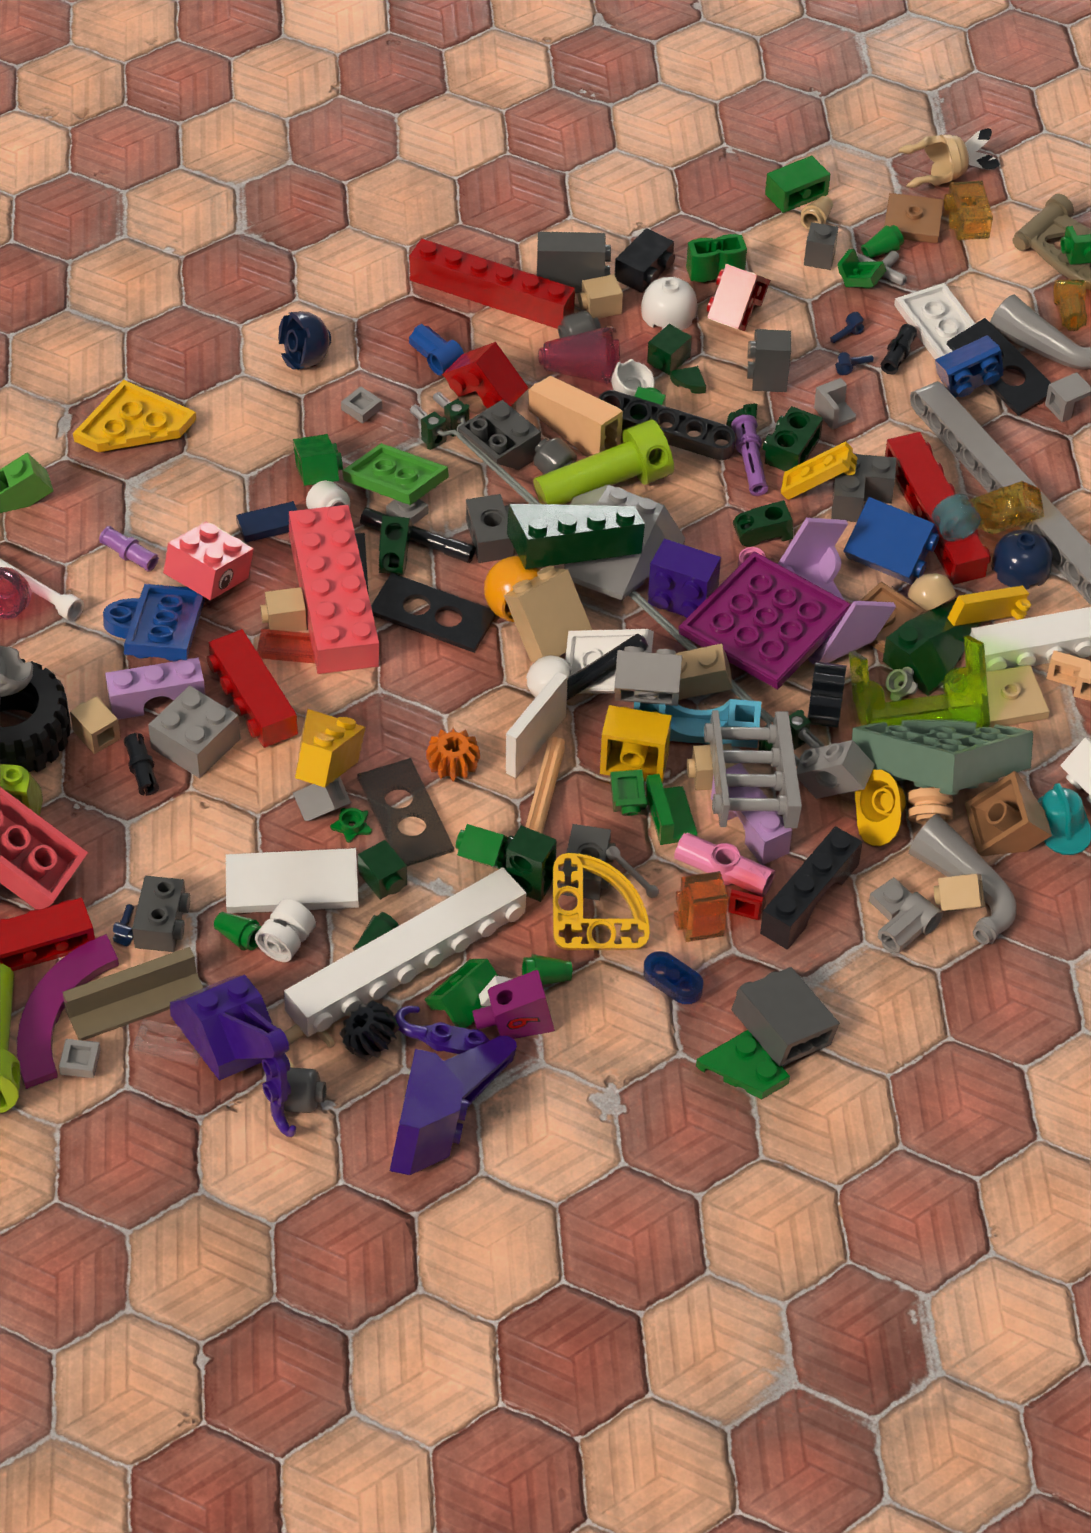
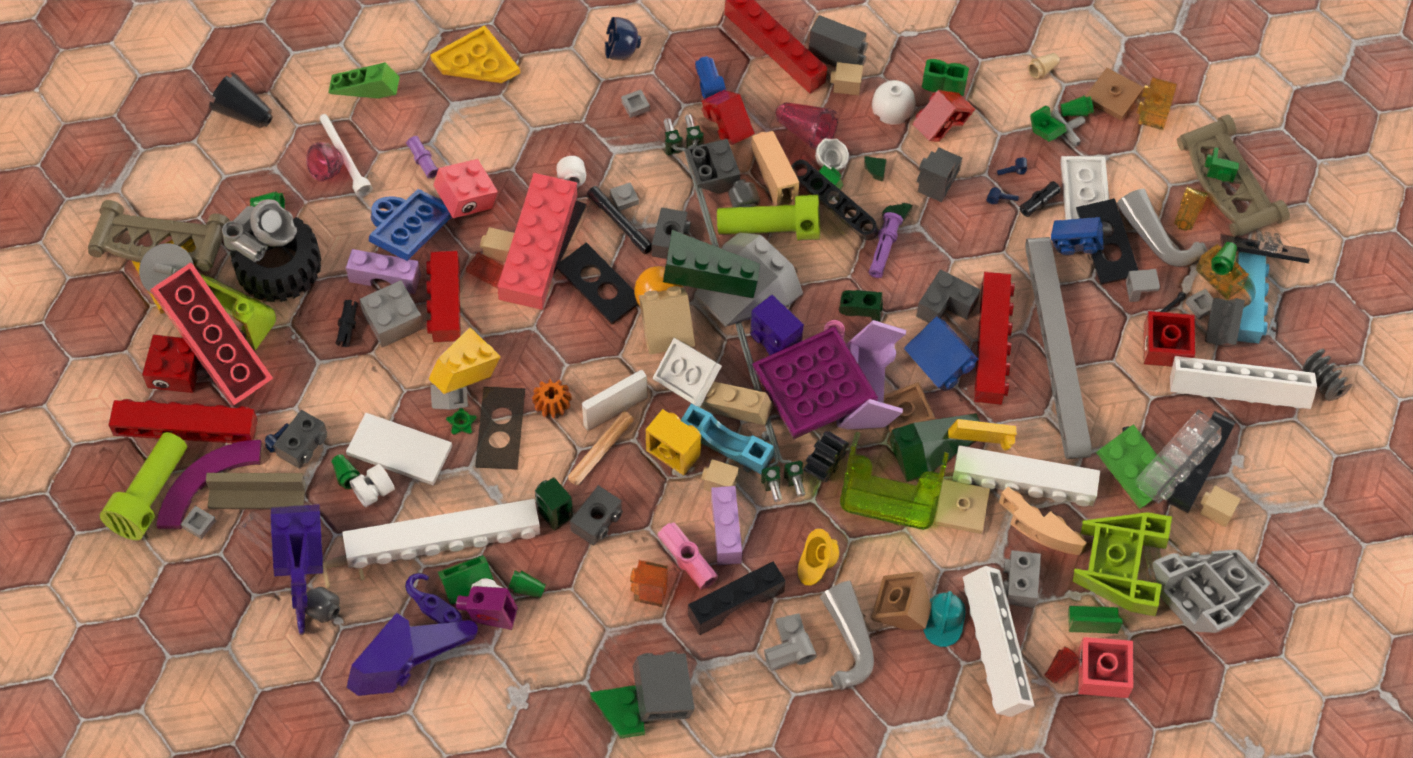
camera: 25 degrees right, 10 degrees up
tan brick [70,696,121,754] -> none
dark blue tile [236,501,297,543] -> none
green brick [293,434,343,486] -> none
black gear [339,1000,400,1061] -> none
bright green plate [342,443,449,505] -> none
dark green cone [353,912,399,951] -> none
dark green brick [358,840,407,900] -> none
dark green leg [379,516,413,575] -> none
green brick [456,824,509,869] -> none
white hair [526,655,572,698] -> none
yellow beam [553,853,650,950] -> none
dark grey head [558,311,602,352] -> none
black axle [567,634,648,700] -> none
light grey hinge [606,846,659,898] -> none
green bracket [610,769,648,816] -> none
light grey brick [614,646,682,706] -> none
black brick [615,228,675,293] -> none
clear blue plate [643,951,704,1004] -> none
green panel [645,774,697,845] -> none
dark green brick [647,324,692,376] -> none
light grey fence [704,710,802,828] -> none
red slope [728,889,766,920] -> none
dark green brick [763,406,823,471] -> none
green brick [765,155,831,213] -> none
yellow hinge [780,441,858,500] -> none
light grey brick [797,740,875,799] -> none
dark grey brick [804,222,839,270] -> none
light grey panel [814,378,856,430] -> none
sand green brick [852,720,1033,795] -> none
light grey plate [886,667,918,702] -> none
tan hair [898,128,1000,188] -> none
tan hair [908,573,956,611] -> none
light nougat wheel [908,787,953,825] -> none
clear light blue wheel [932,494,981,541] -> none
tan brick [934,874,985,912] -> none
clear yellow brick [970,481,1045,534] -> none
dark blue cylinder [991,529,1053,589] -> none

